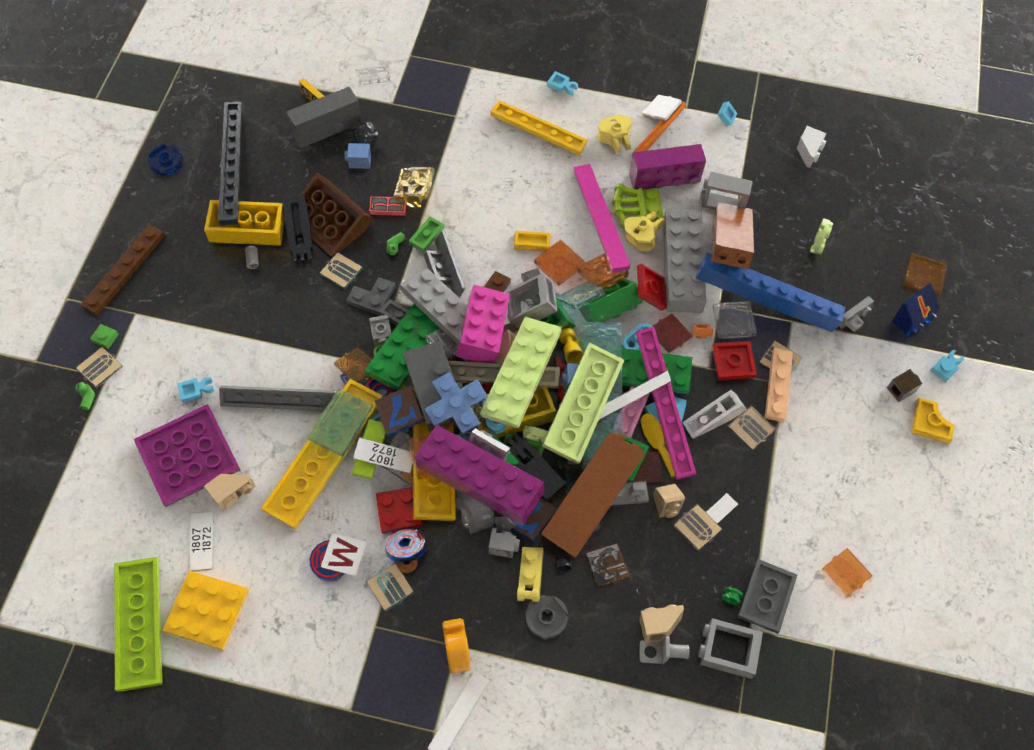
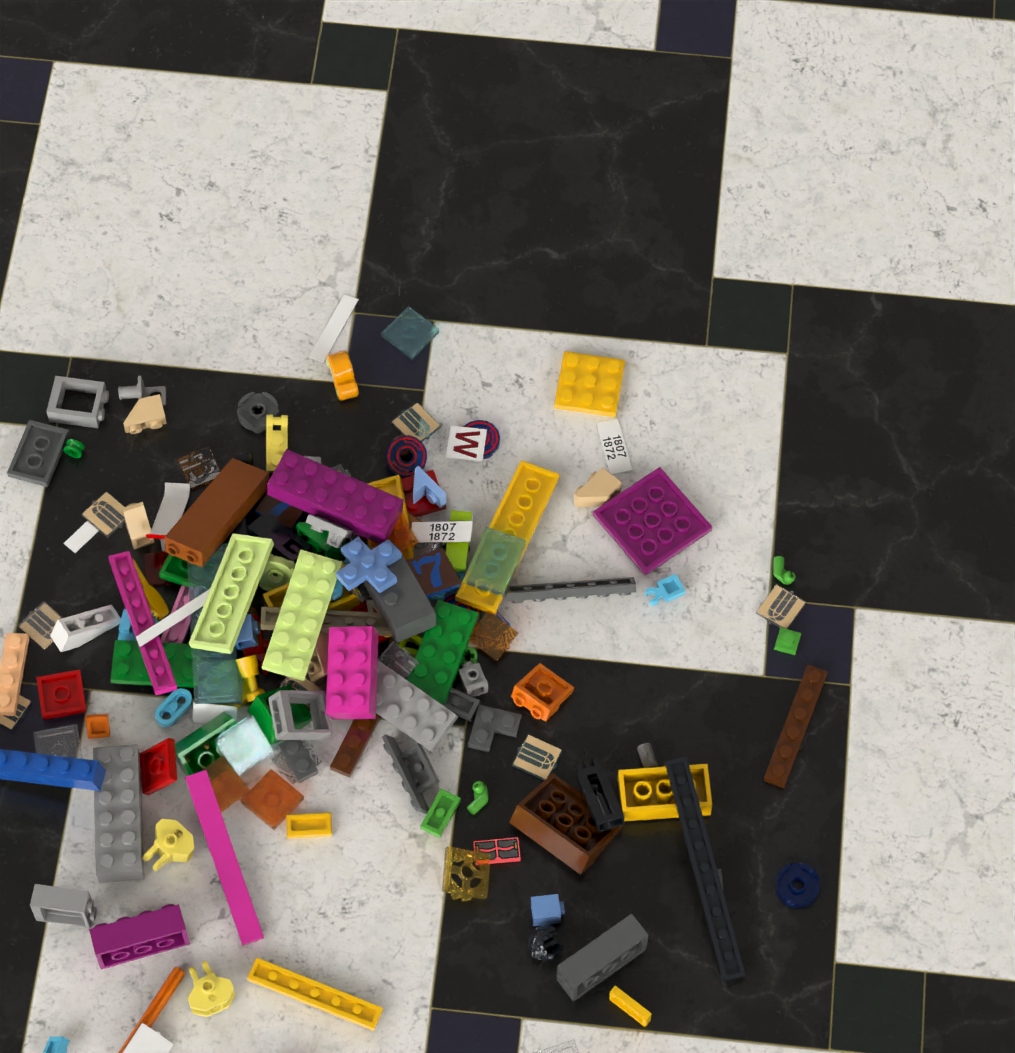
camera: 175 degrees right, 0 degrees up
lime plate [114,557,162,692] -> none
lime plate [611,183,664,229] -> none
clear red piece [652,313,693,353] -> none
brick [711,202,754,270] -> none
none -> white sticker [146,482,190,539]
none -> clear light blue tile [381,306,439,359]
none -> light blue slope [413,466,447,508]
none -> orange plate [511,663,574,722]

